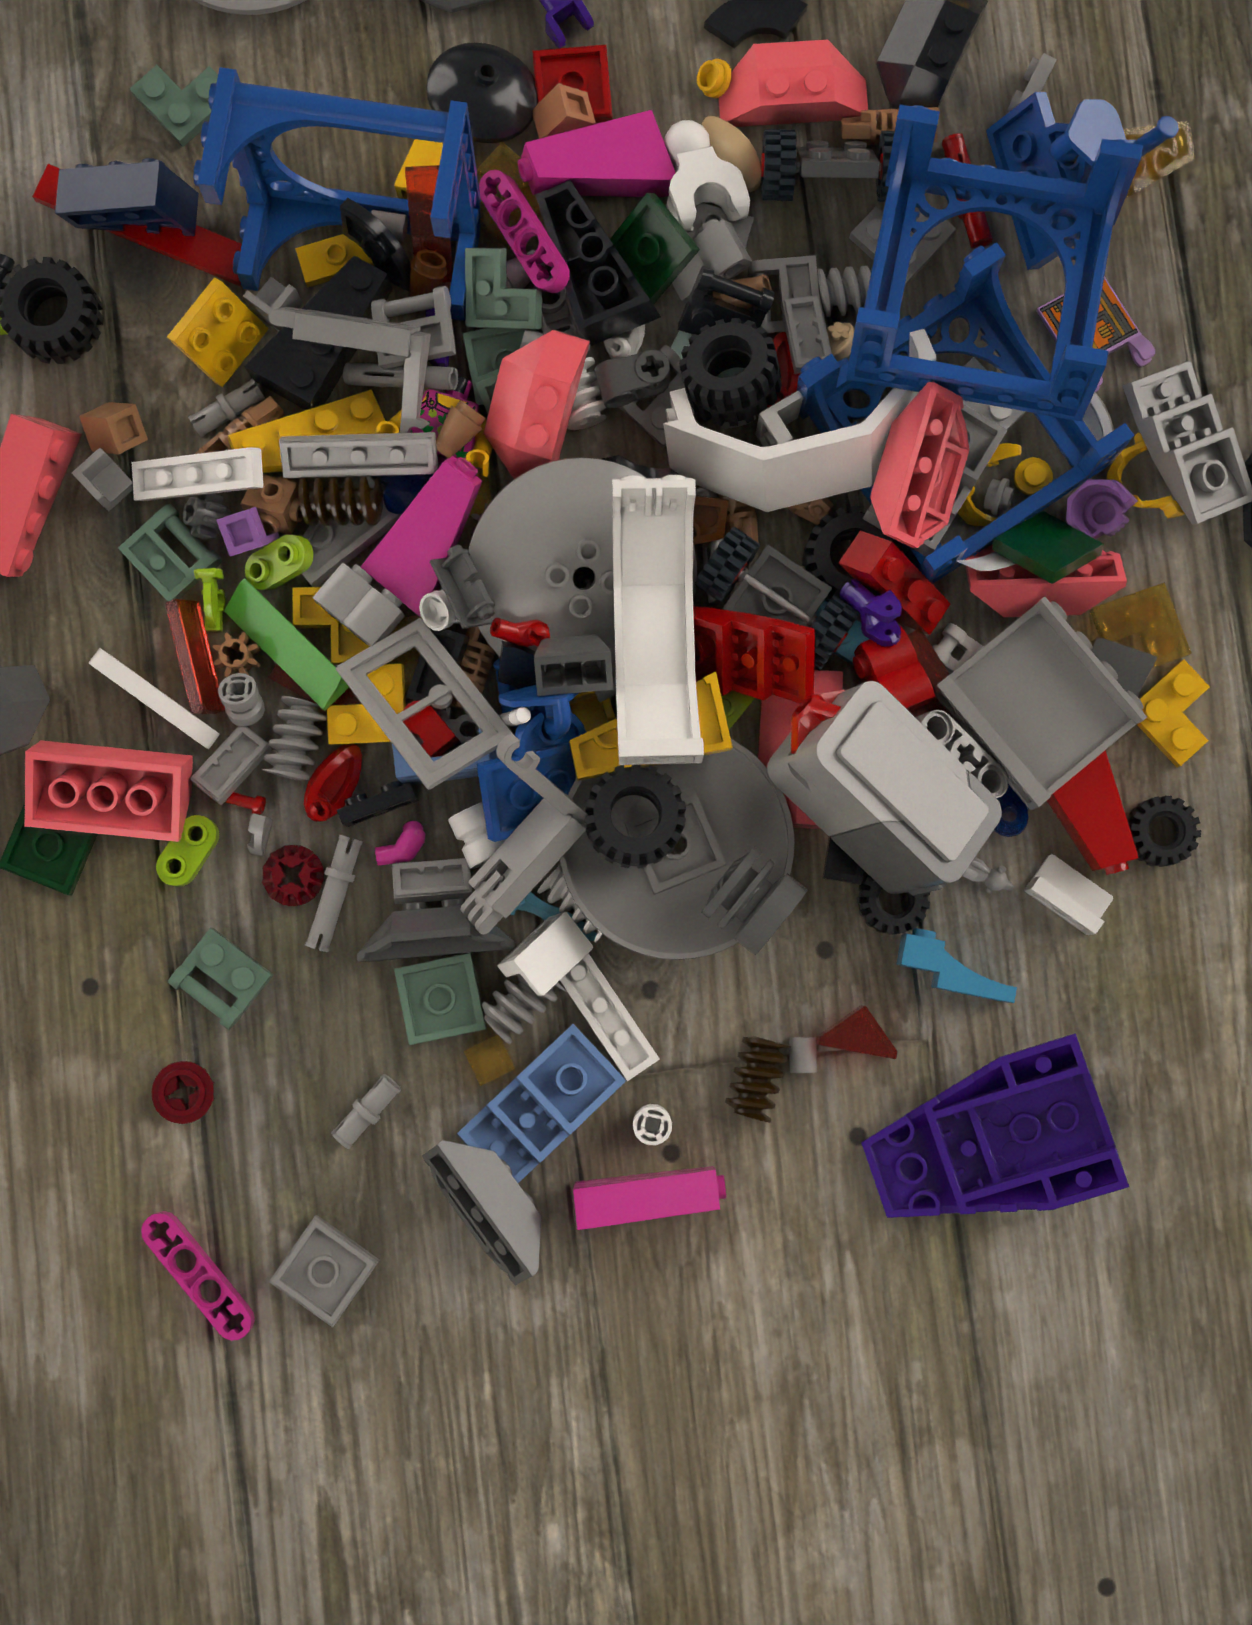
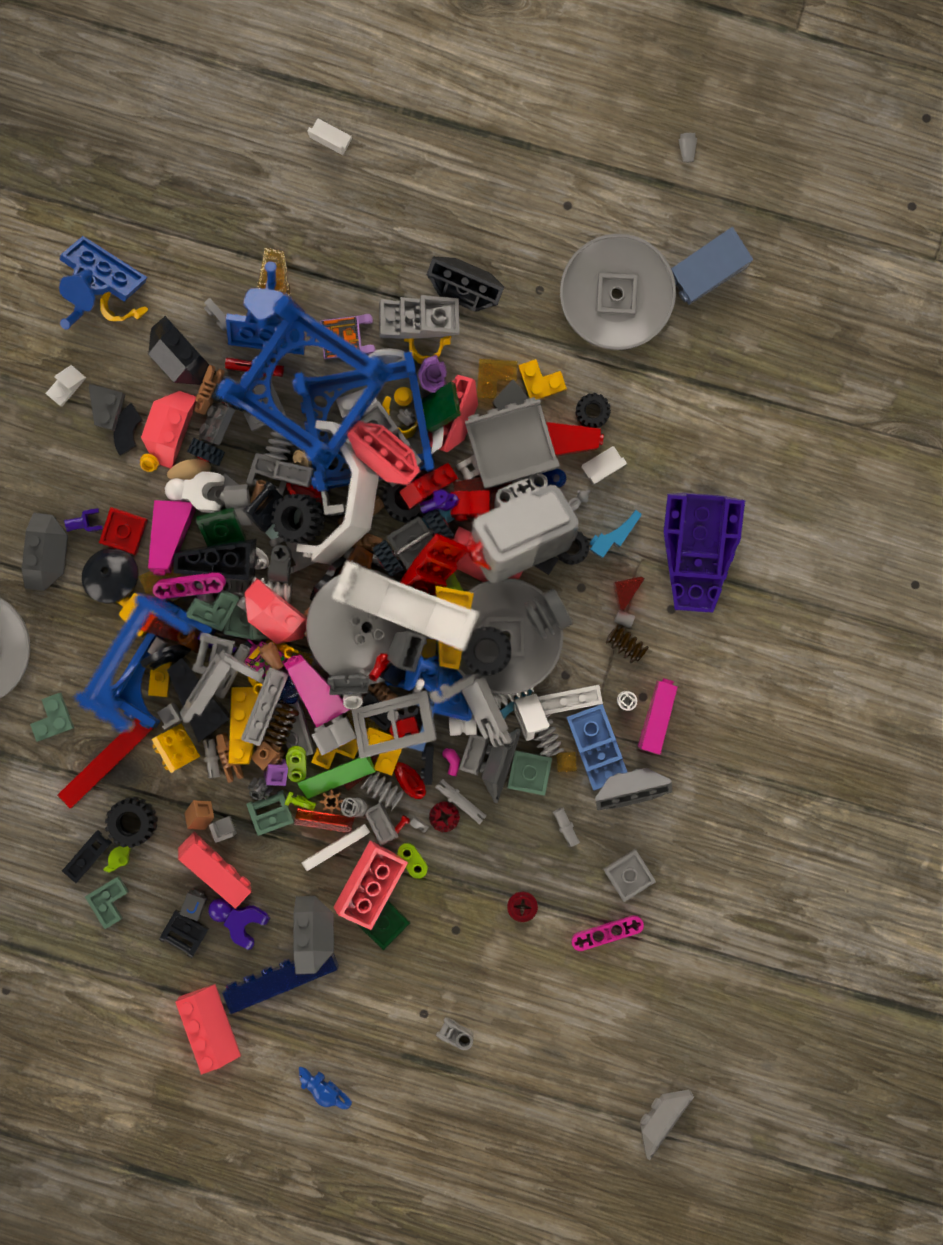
camera: 70 degrees left, 5 degrees up
dark blue wedge [55,158,199,236] -> none
white plate [131,447,263,501] -> none
sand green plate [167,928,274,1030] -> none
nougat panel [533,83,596,139] -> none

